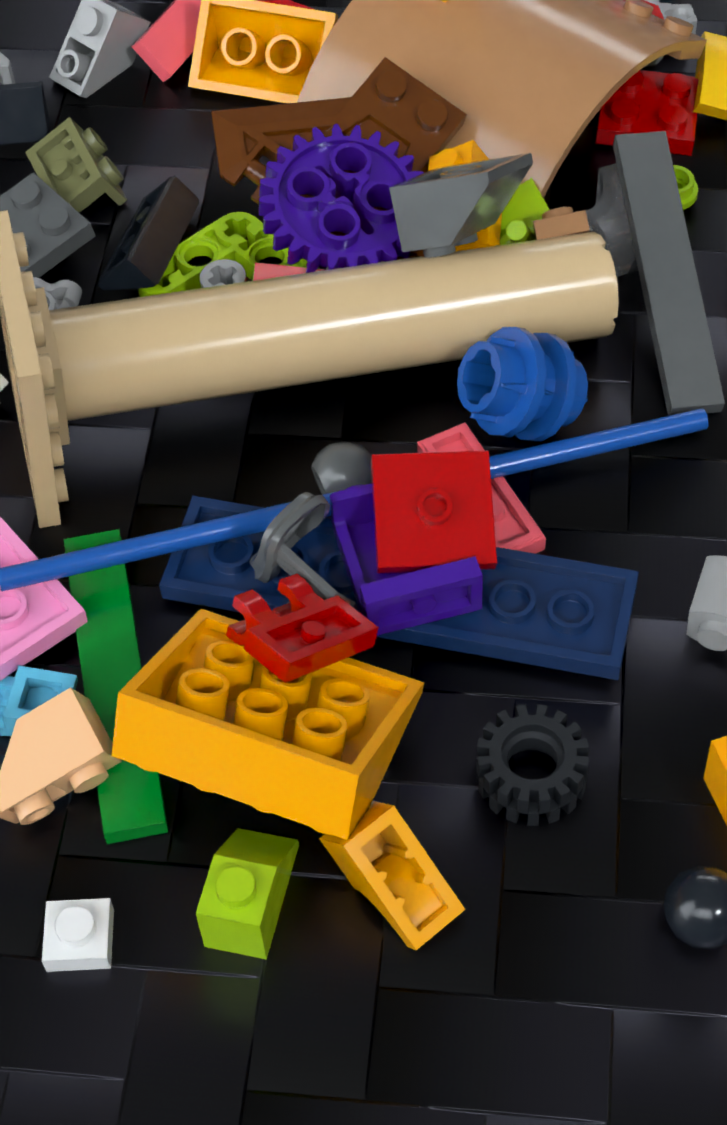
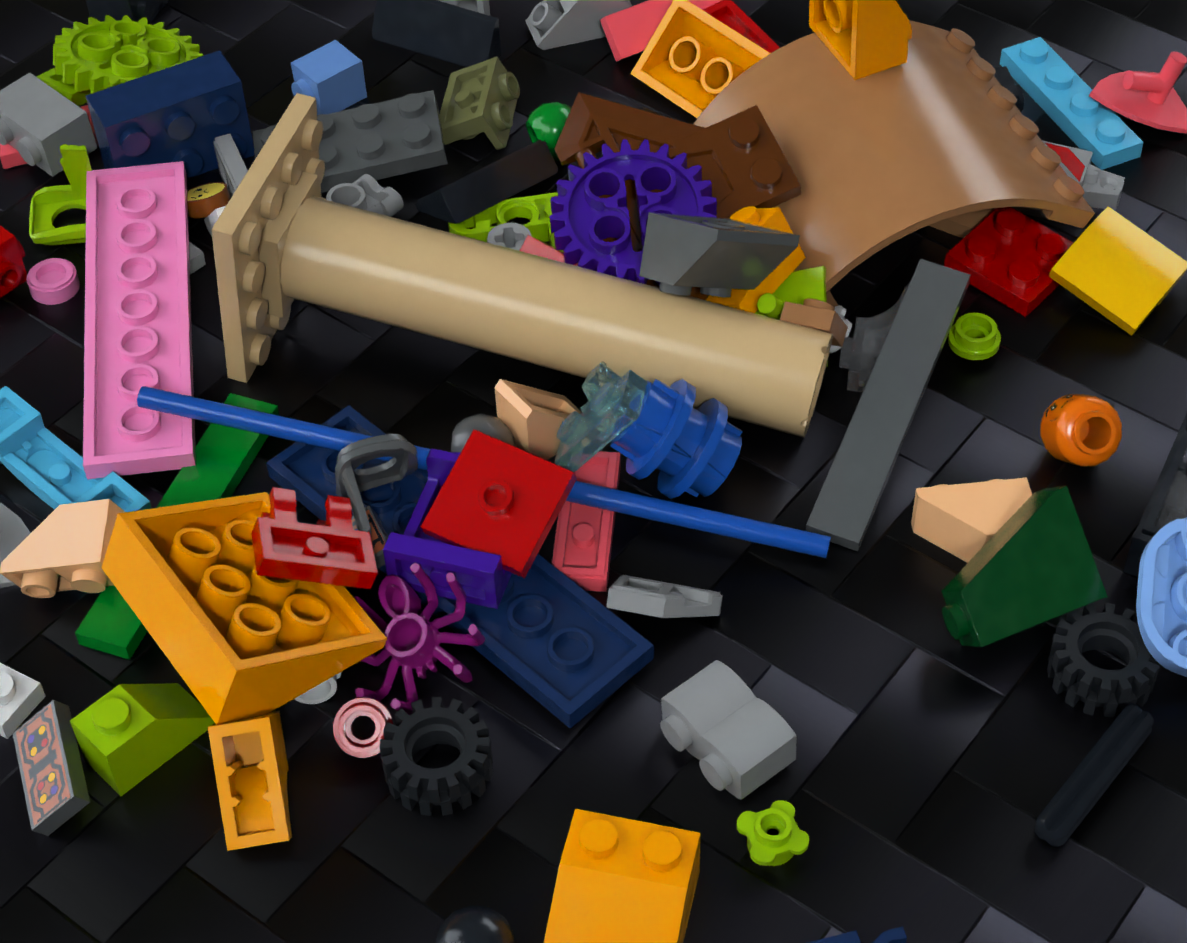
camera: 30 degrees right, 5 degrees down
none -> tile [13,700,90,836]
none -> plate [333,697,394,758]
none -> magenta animal [354,563,485,715]
none -> light nougat slope [494,379,596,460]
none -> green piece [526,102,571,161]
none -> clear light blue hinge [554,361,647,472]
none -> light grey tile [606,575,723,618]

